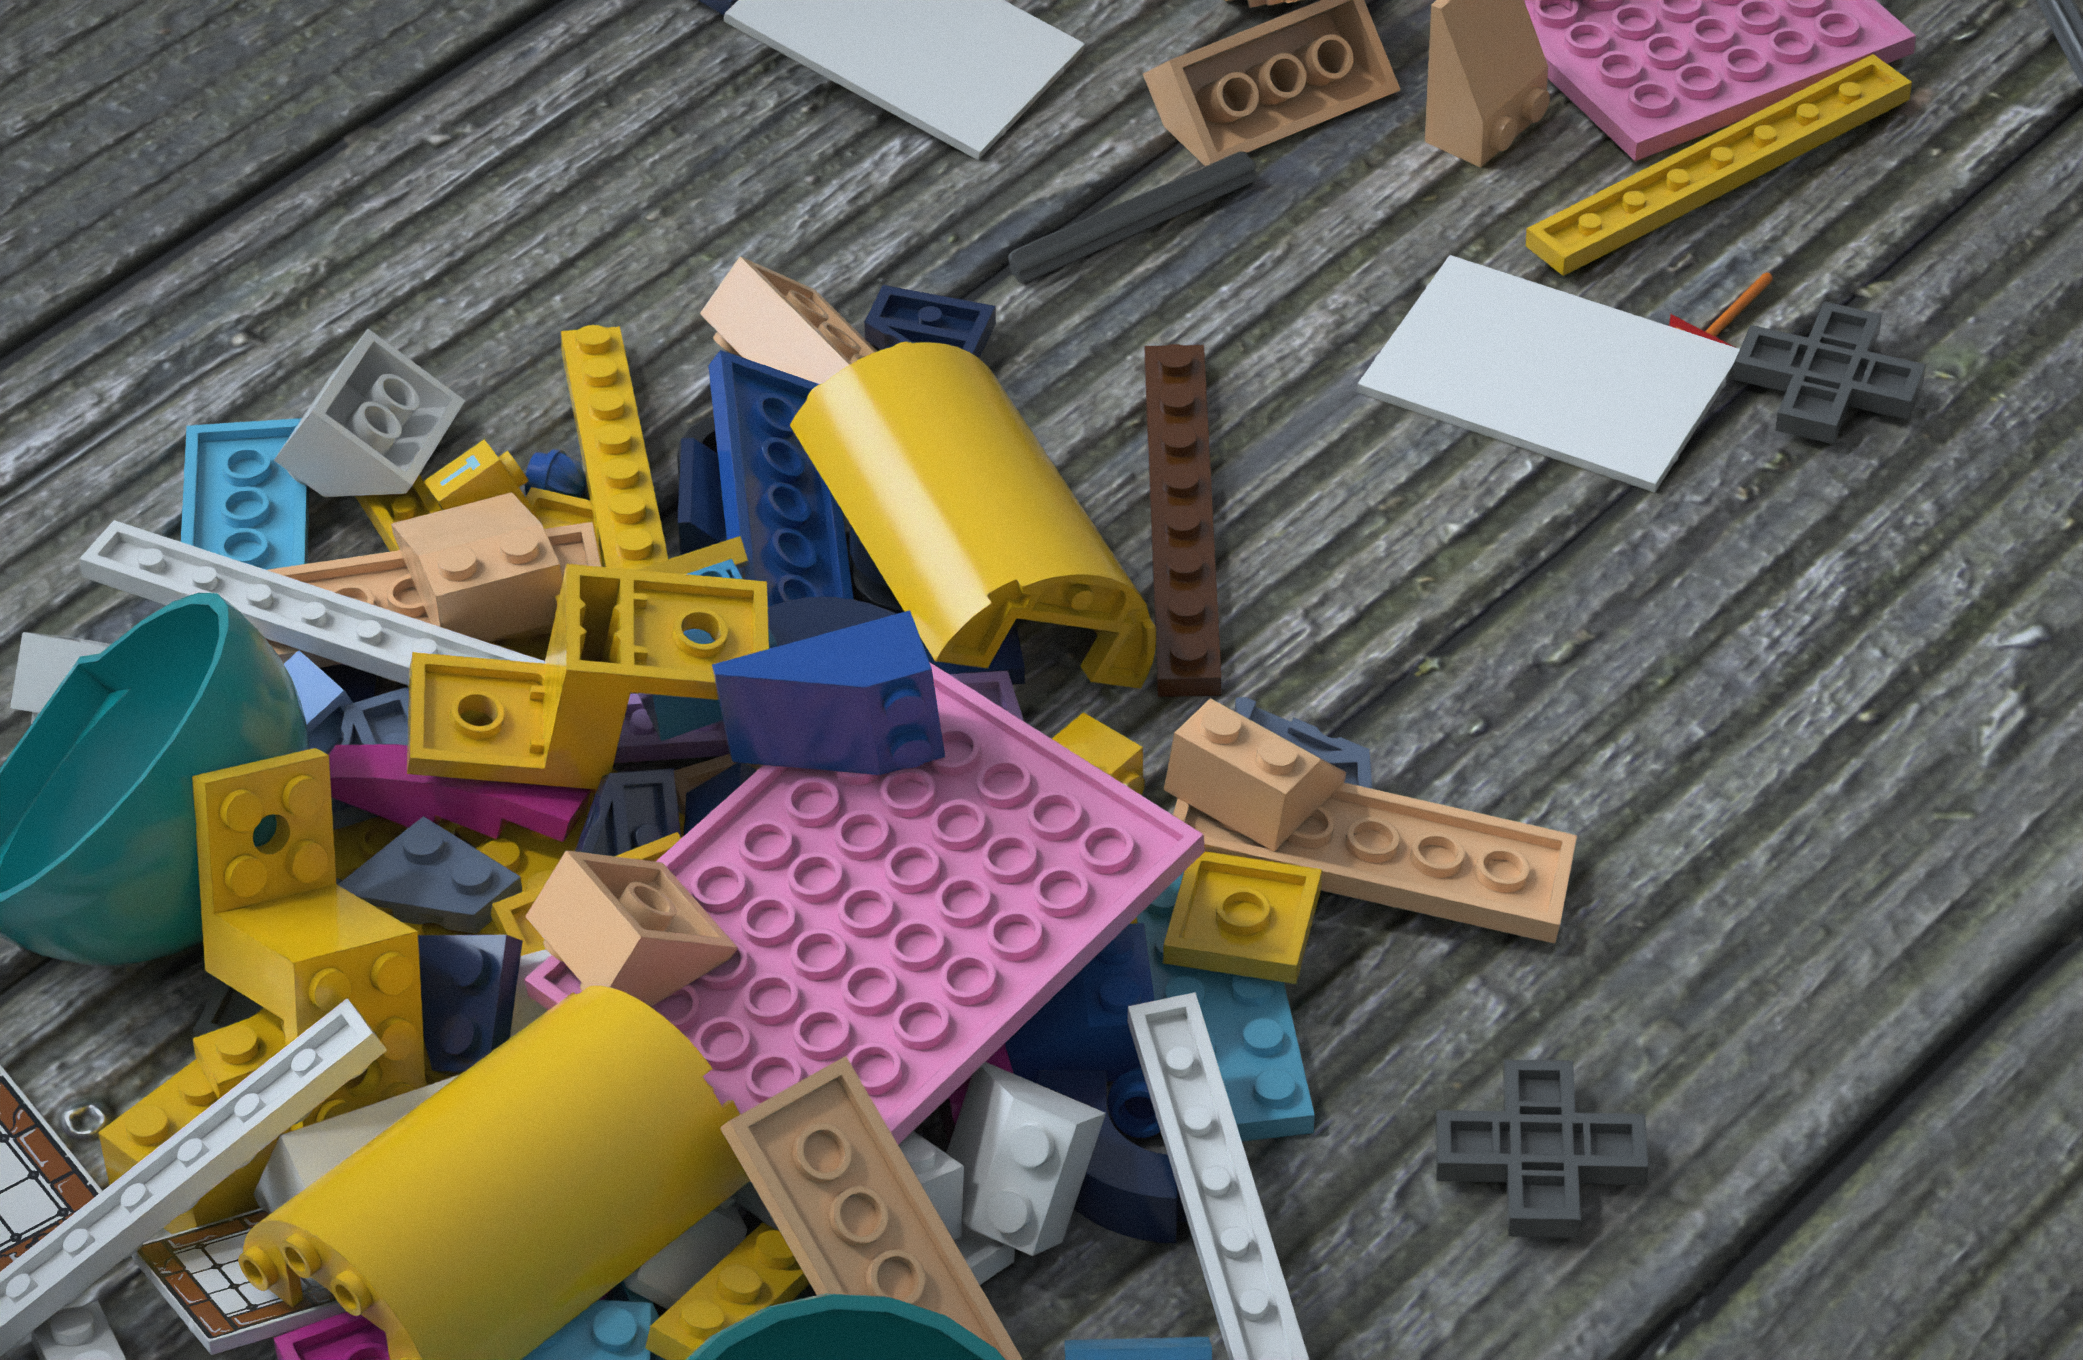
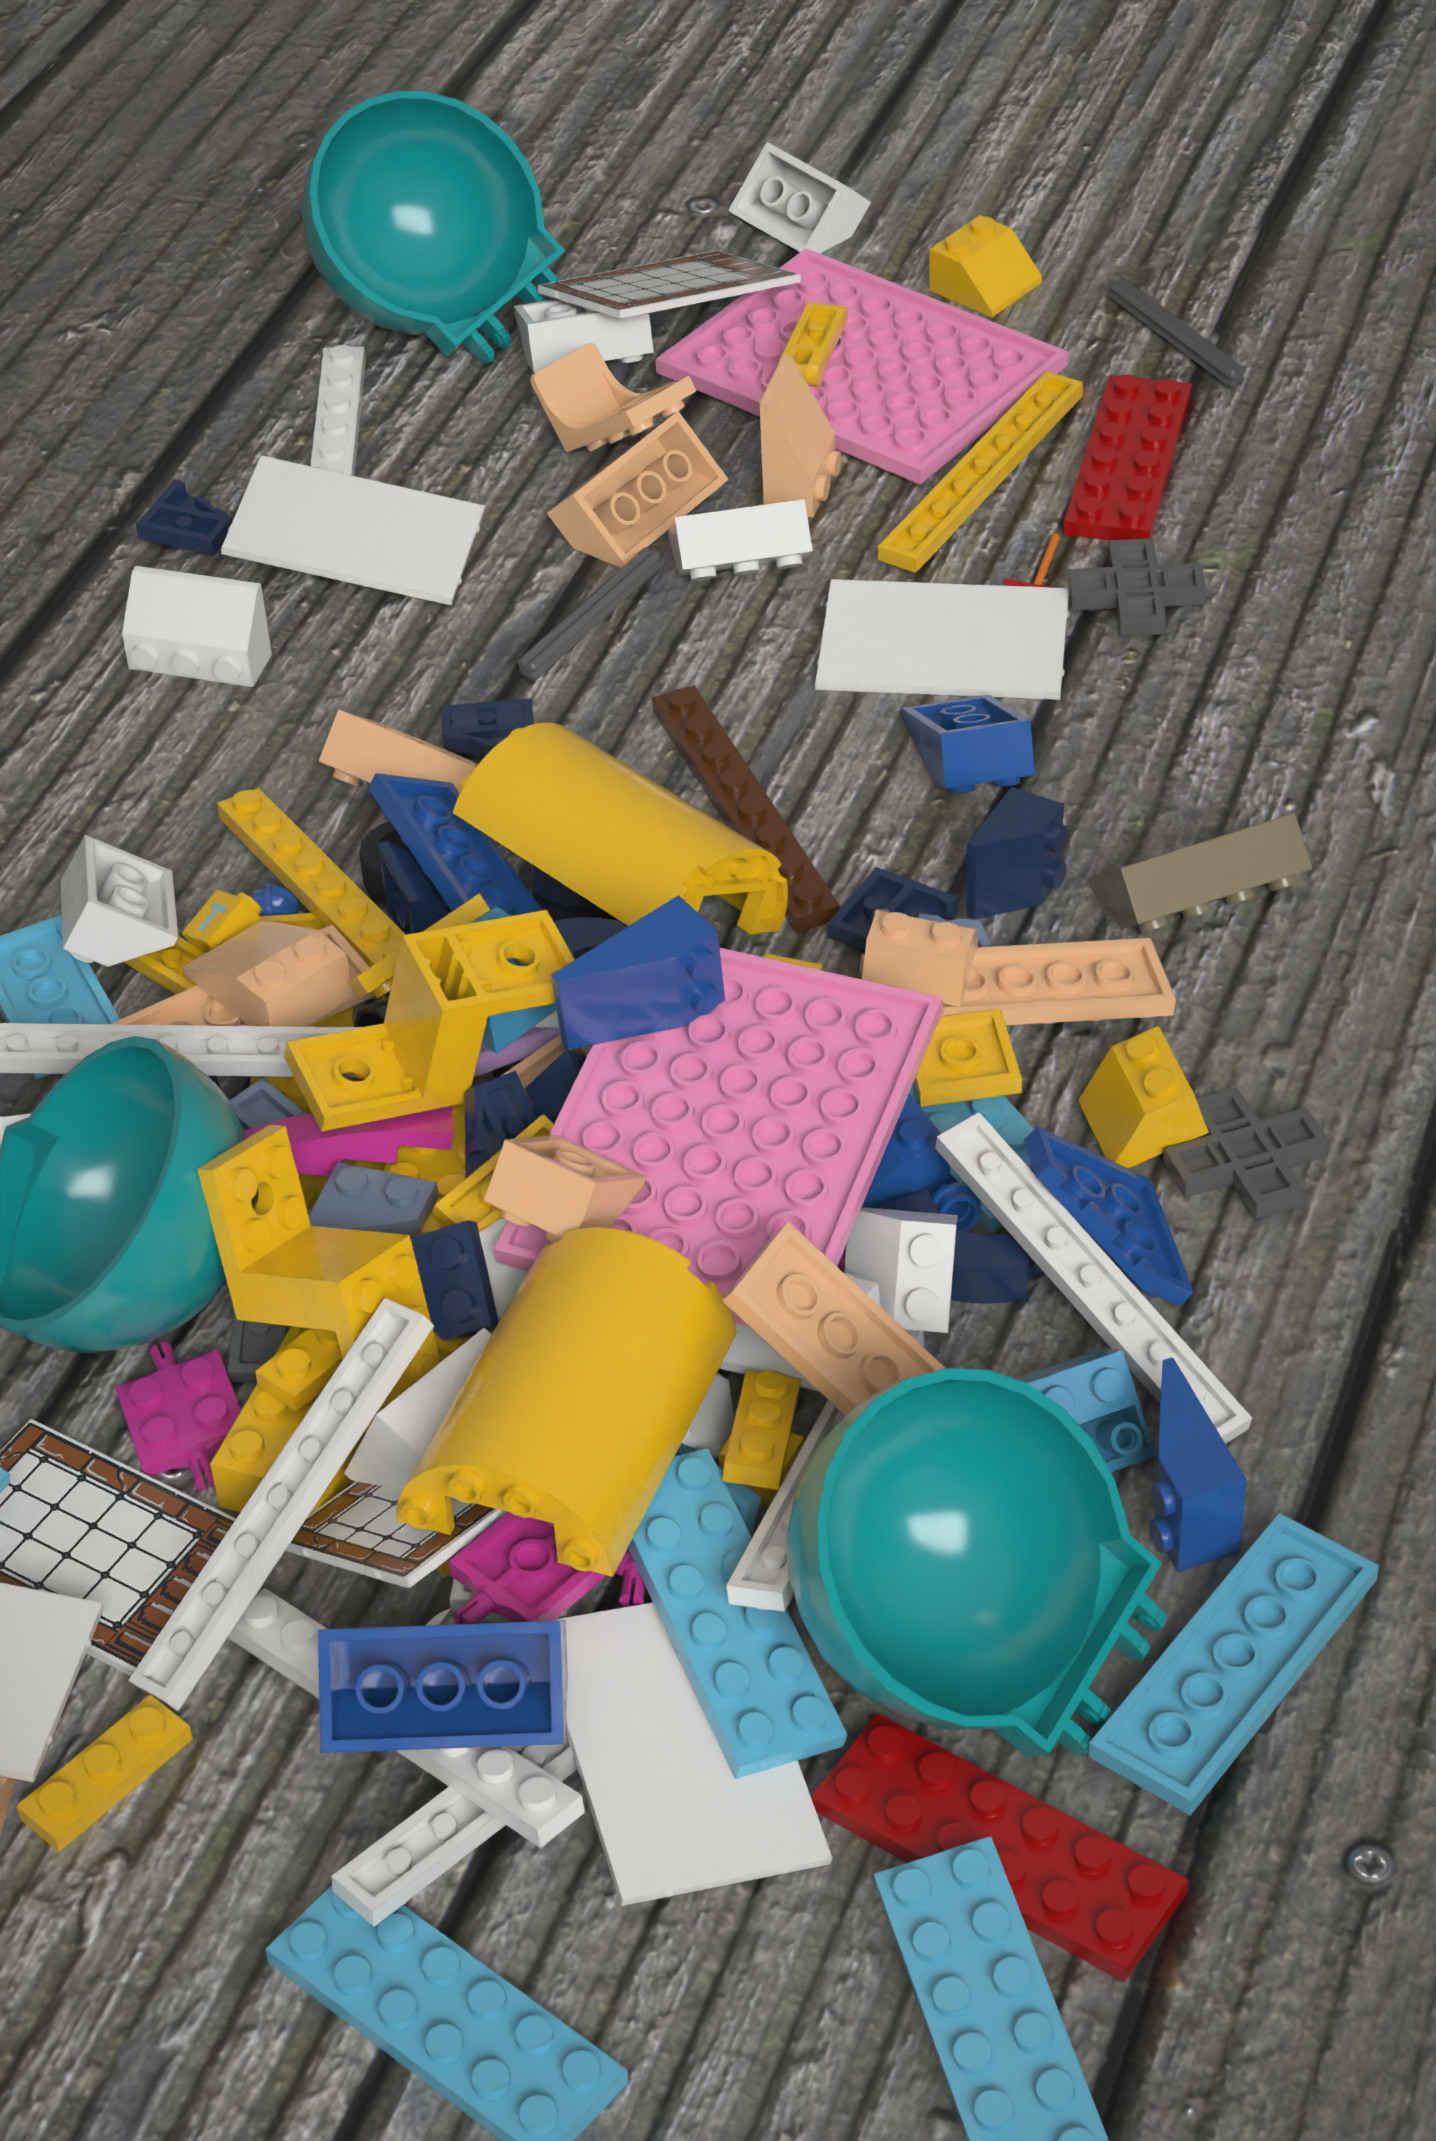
camera: 20 degrees left, 0 degrees up
none -> dark pink plate [115,1342,241,1490]
none -> white slope [122,566,272,687]
none -> white slope [668,499,813,581]
none -> dark blue wing [827,867,958,952]
none -> blue slope [902,695,1035,793]
none -> dark blue slope [967,787,1068,919]
none -> blue plate [1024,1126,1194,1306]
none -> red plate [1064,375,1192,540]
none -> yellow slope [1078,1026,1209,1169]
none -> dark tan slope [1088,813,1312,933]

